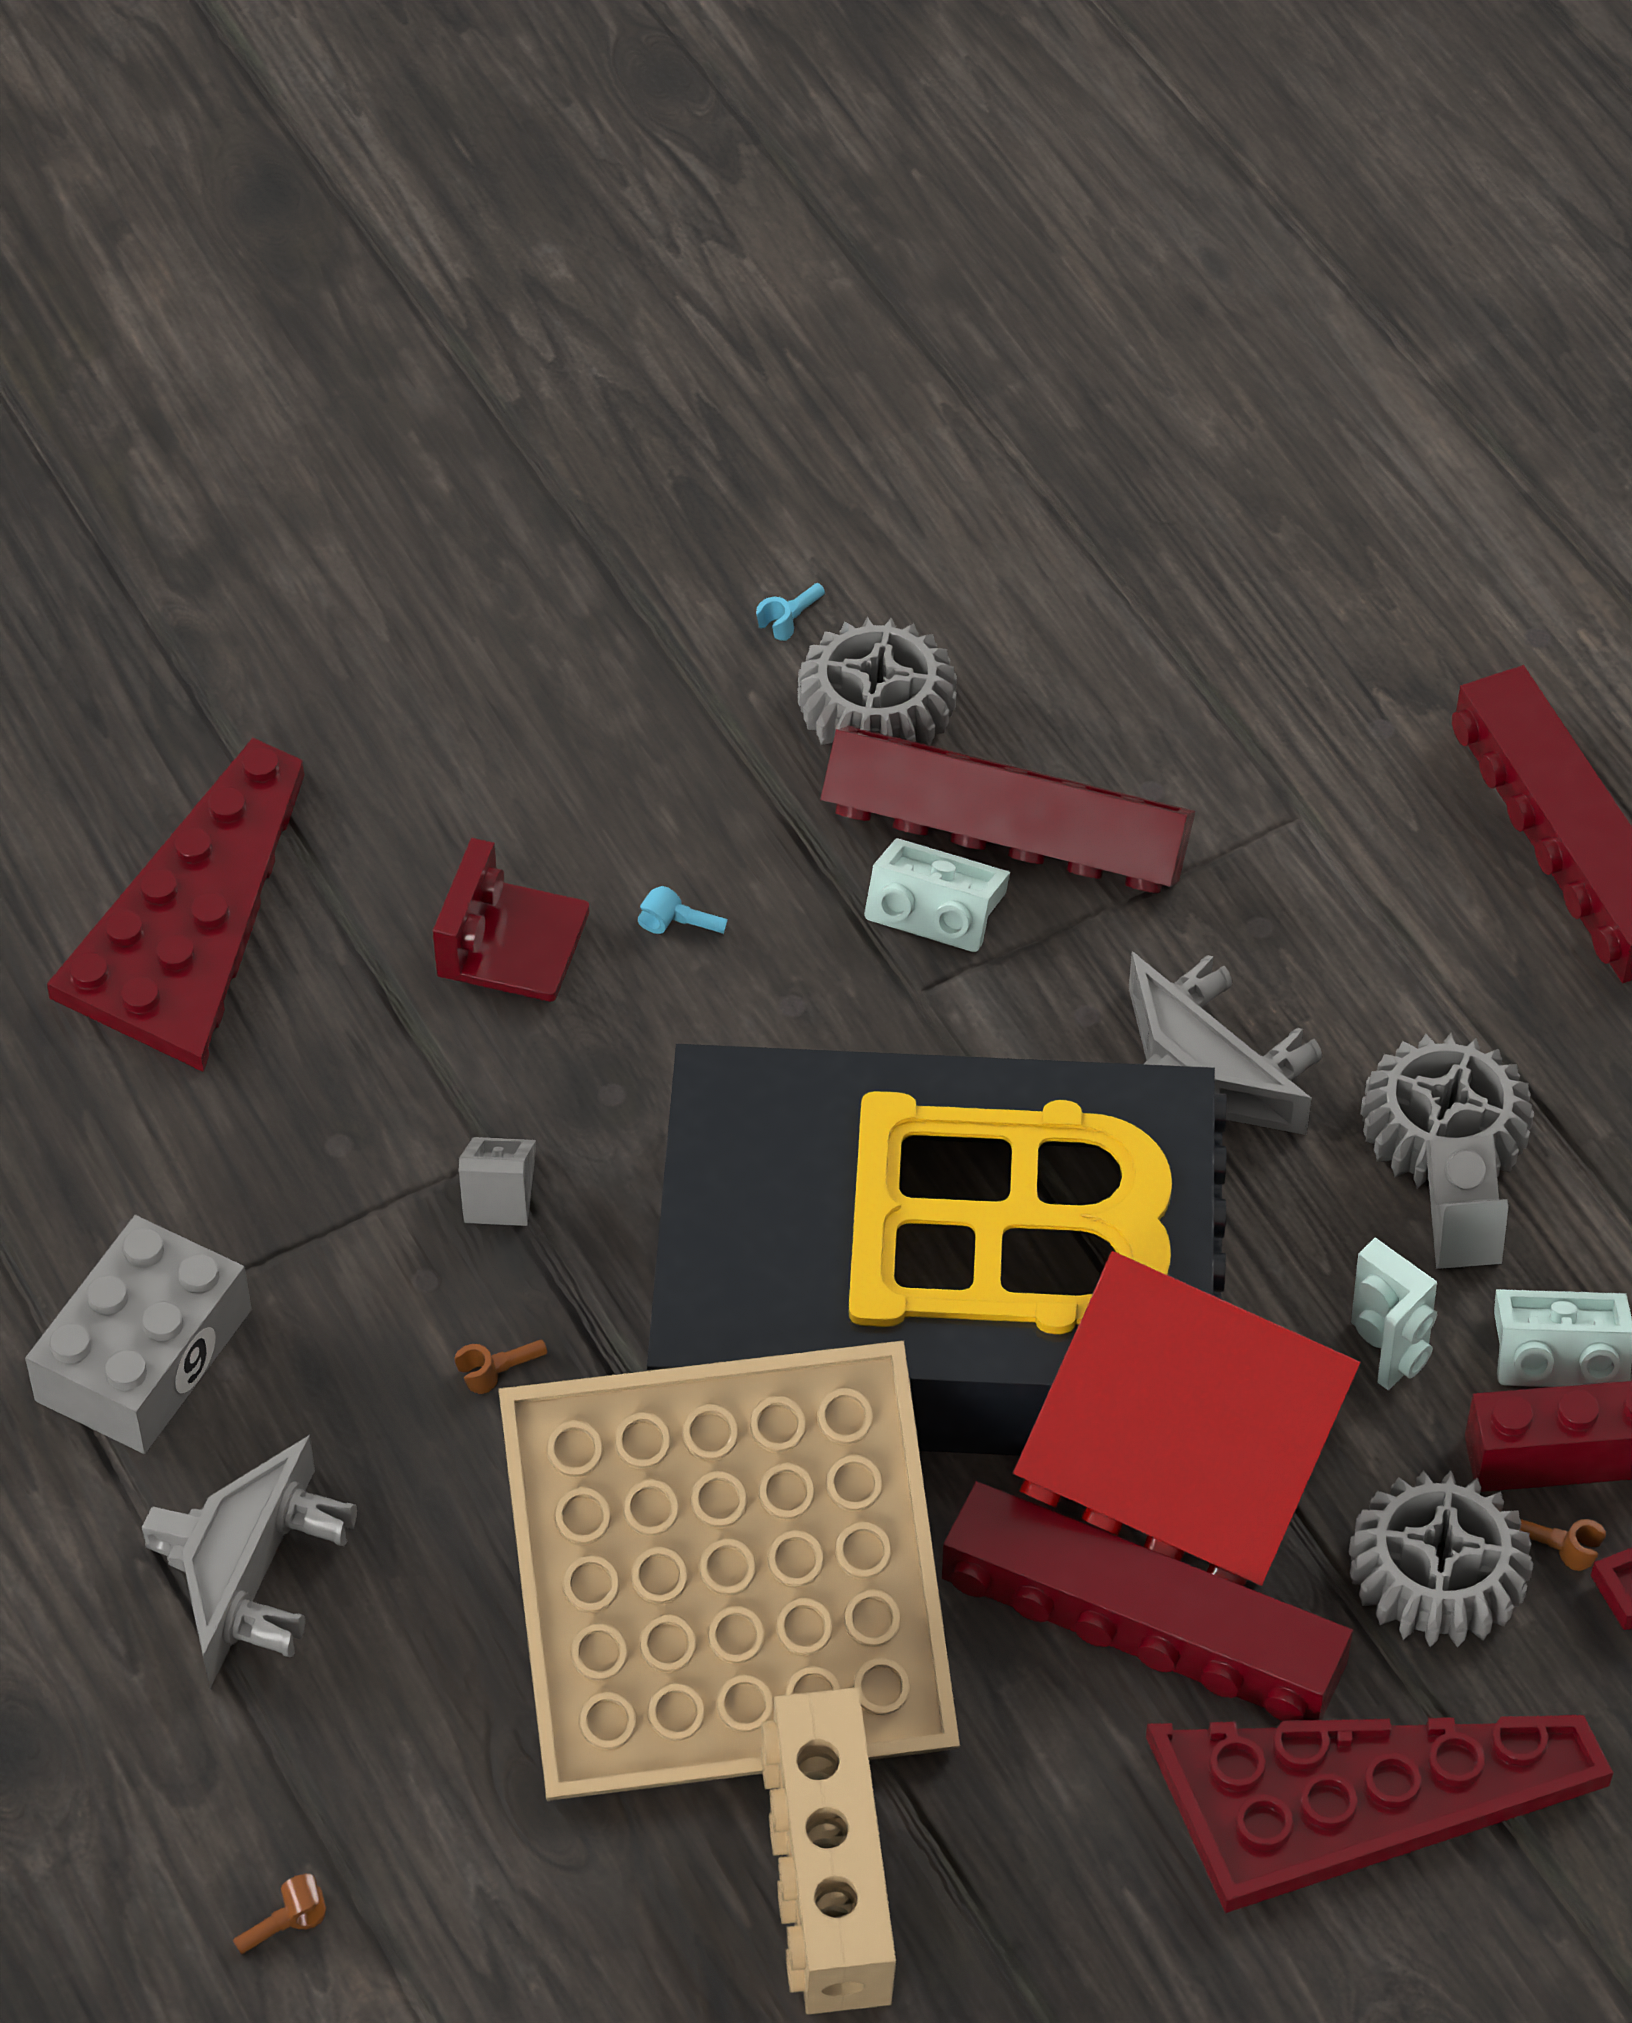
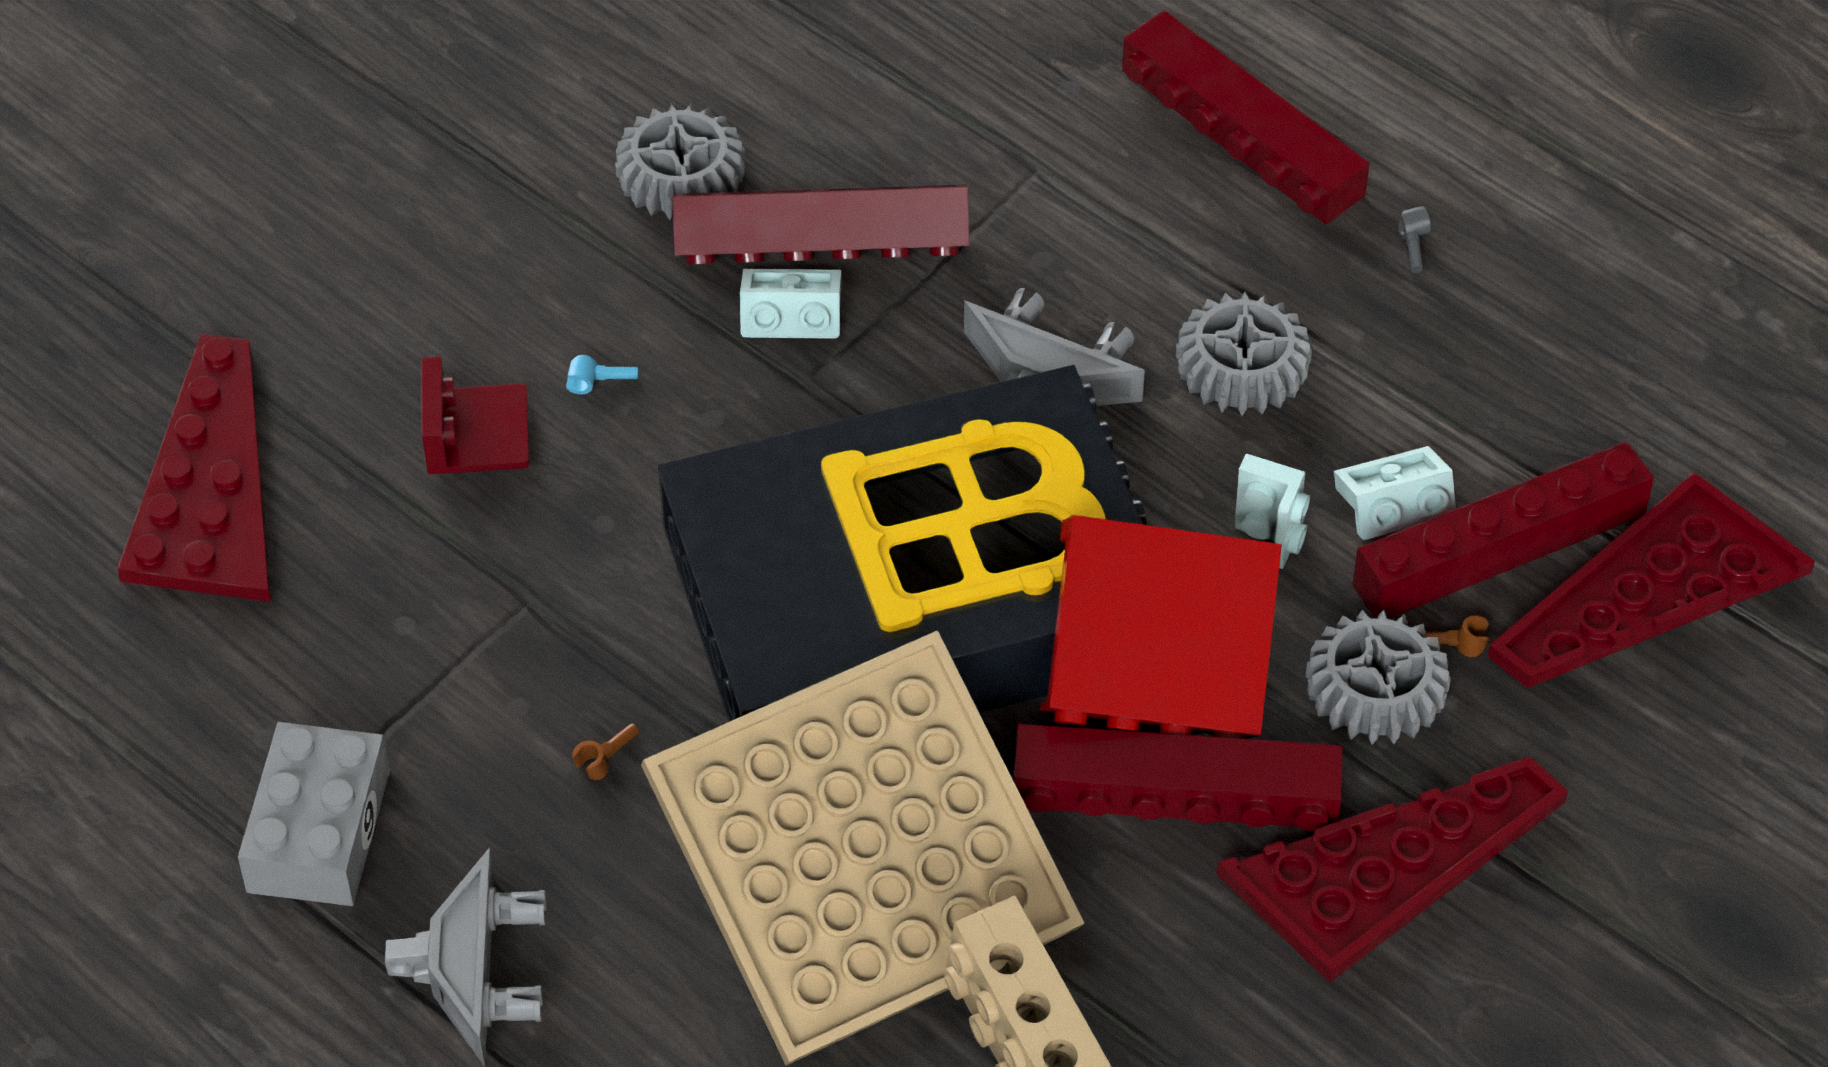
camera: 20 degrees left, 0 degrees up
light grey slope [459,1137,536,1226] -> none
medium azure hand [756,583,825,641] -> none
light grey slope [1426,1135,1508,1269] -> none

